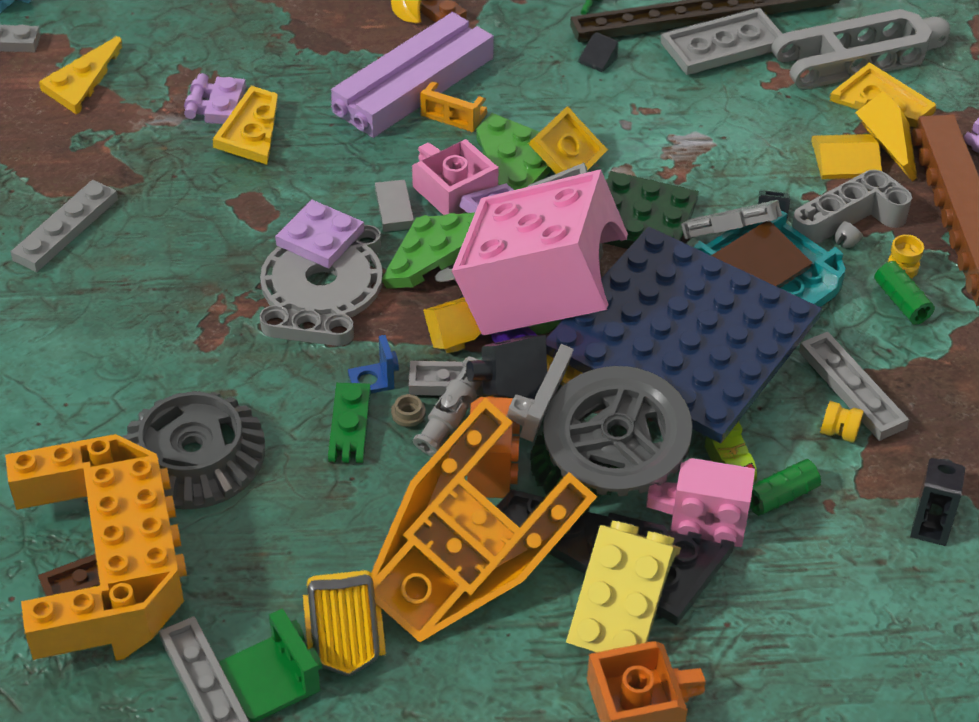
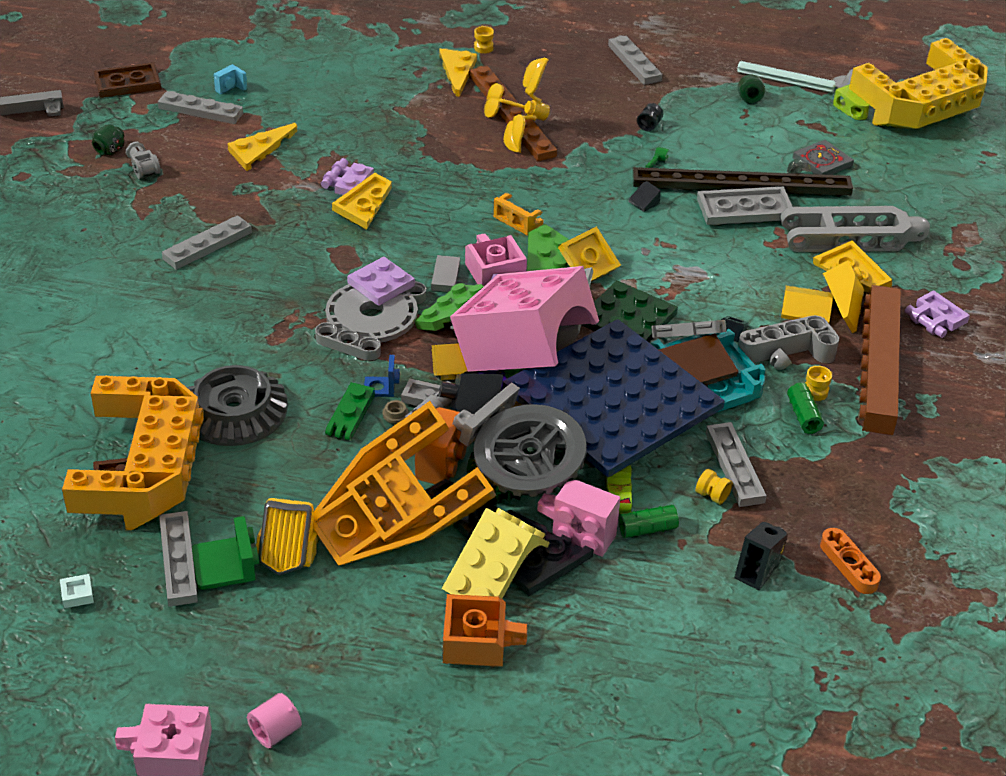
camera: 15 degrees right, 5 degrees down
lavender brick [331,12,494,138] -> none

